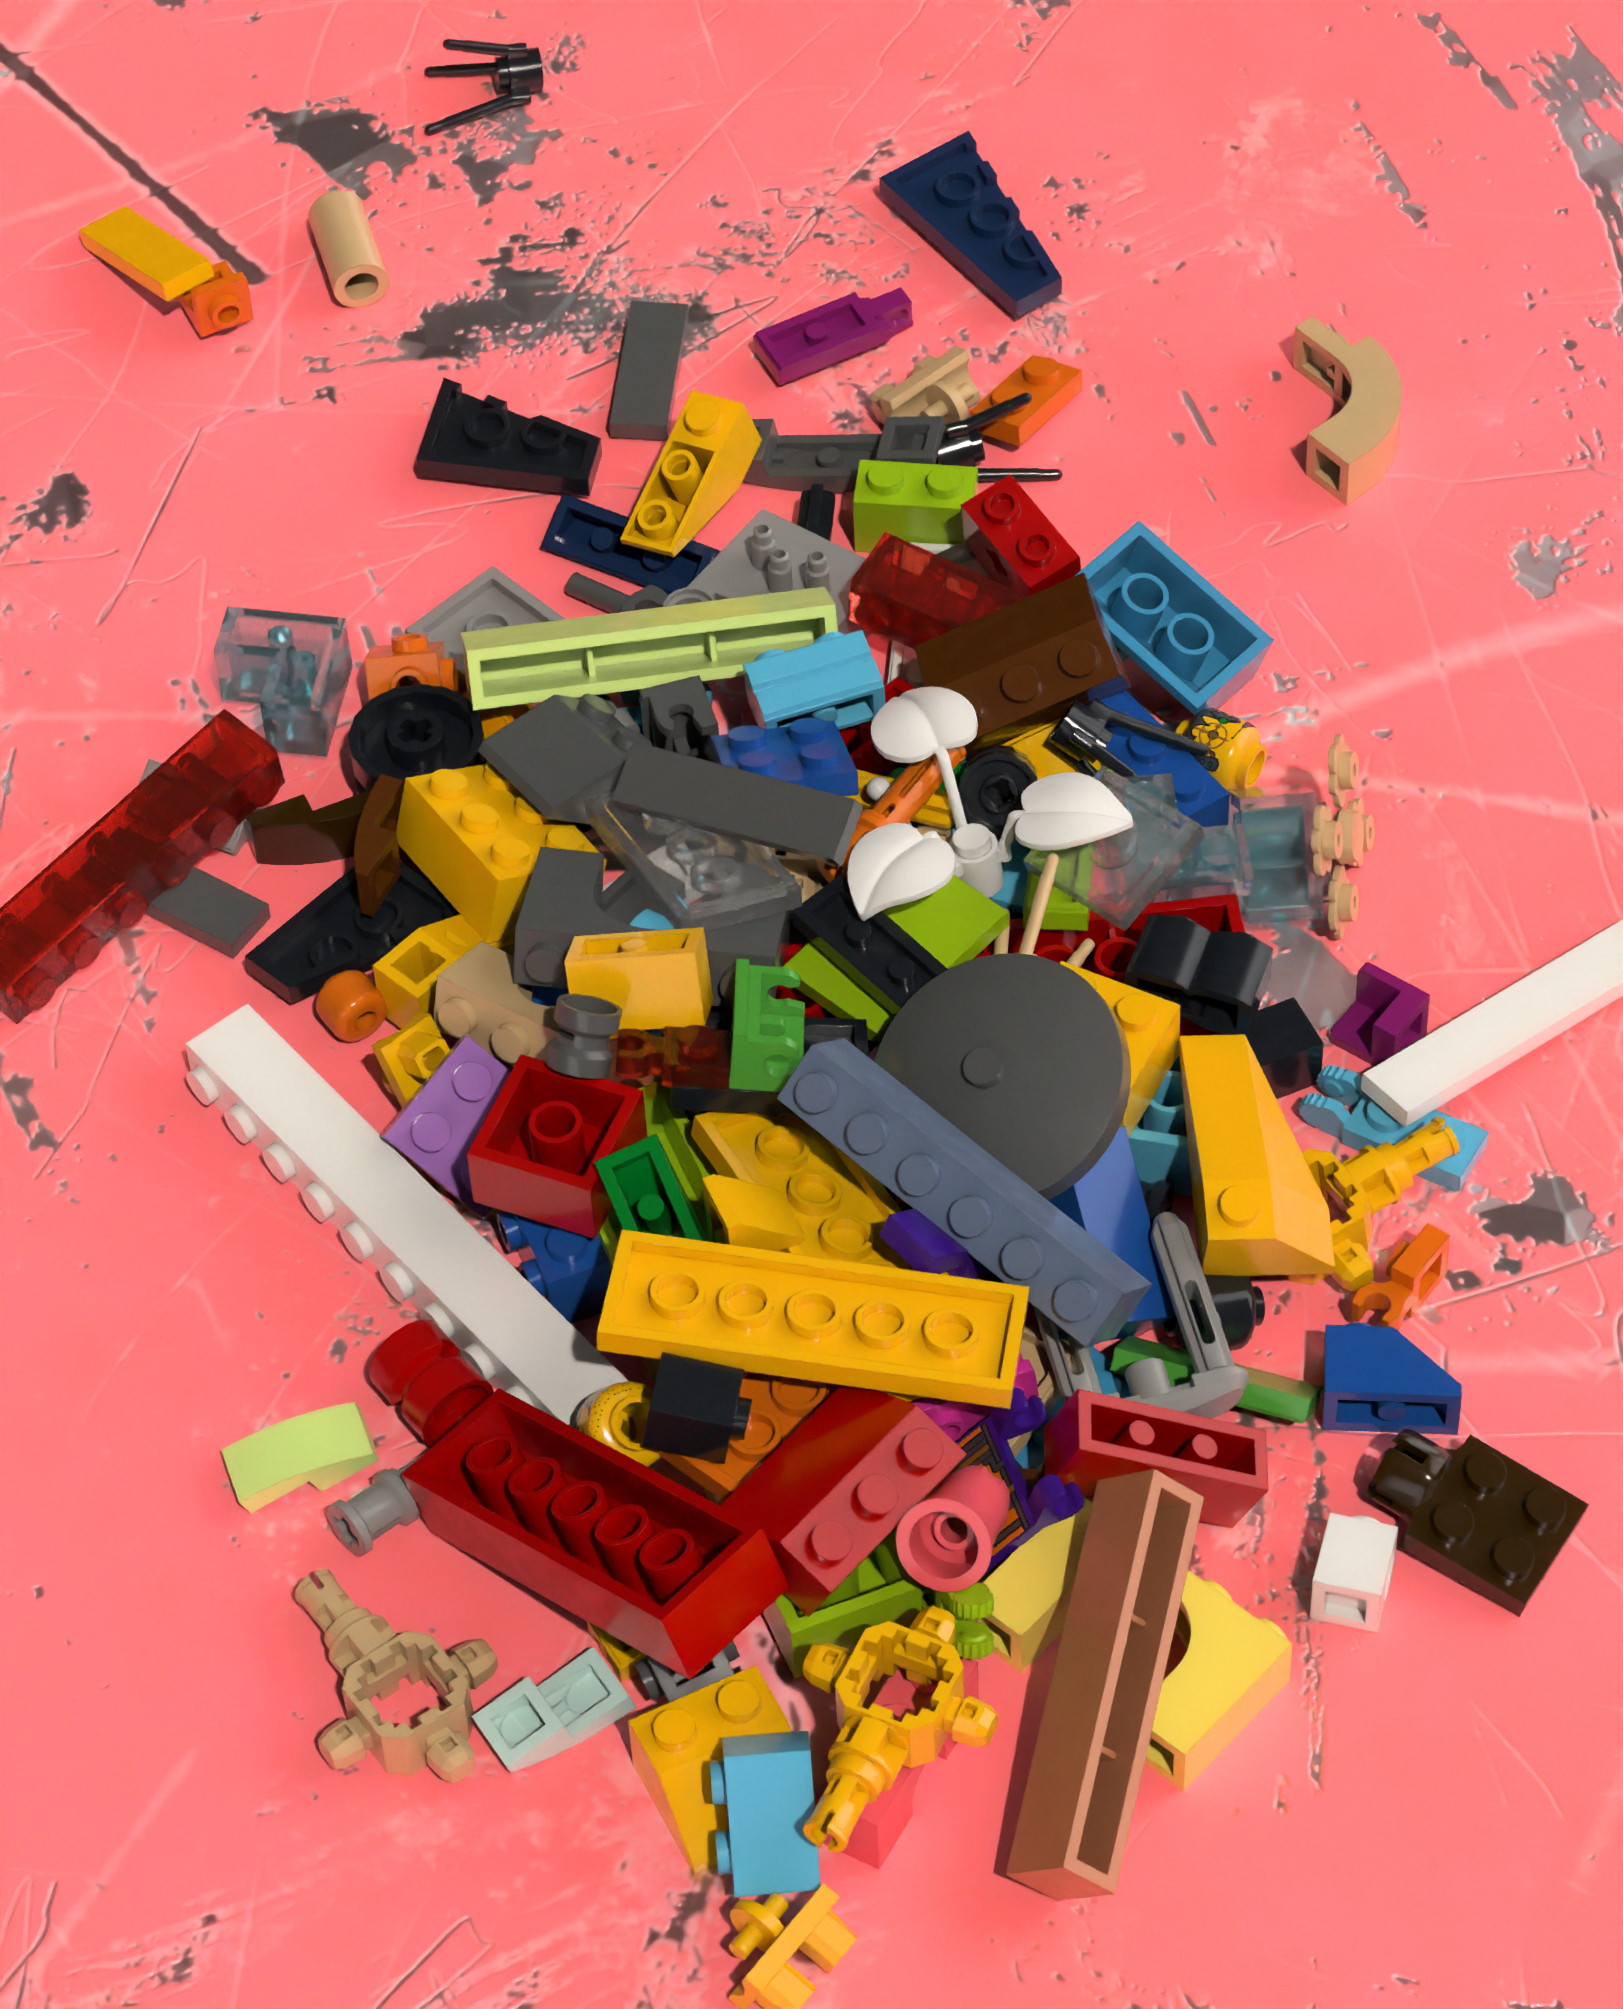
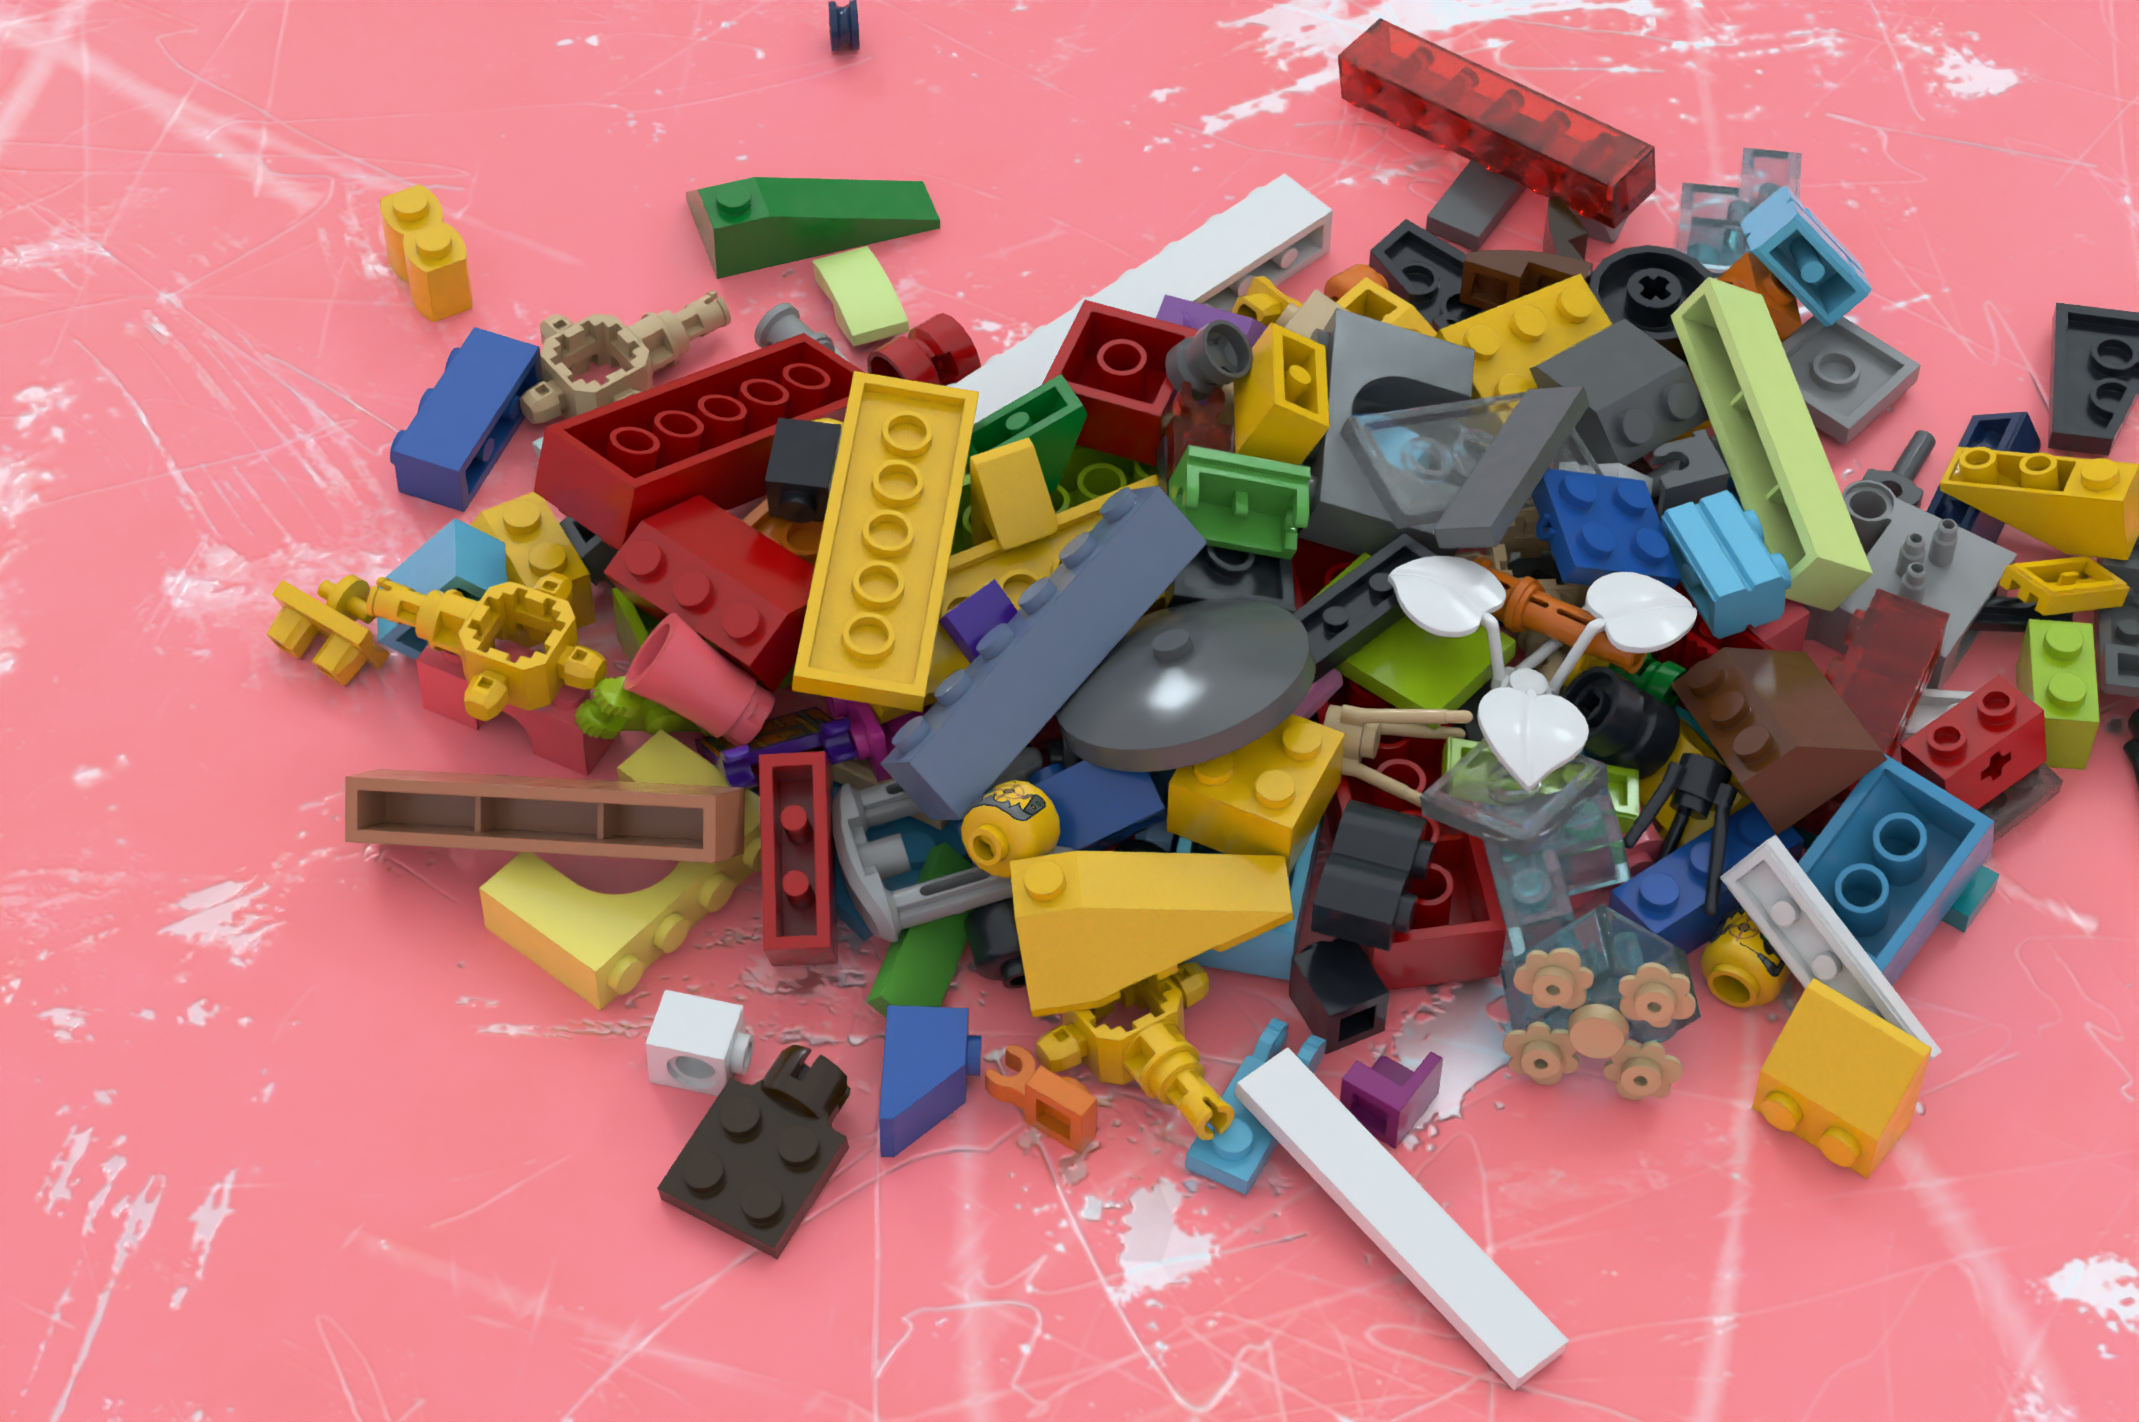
camera: 85 degrees right, 0 degrees up
none -> yellow brick [380,184,473,322]
none -> blue brick [390,327,543,512]
none -> green wedge [686,177,940,279]
none -> yellow head [961,780,1061,879]
none -> white tile [1720,835,1942,1062]
none -> medium azure brick [1740,186,1872,327]
none -> yellow slope [1752,978,1932,1179]
none -> yellow tile [1999,556,2130,616]

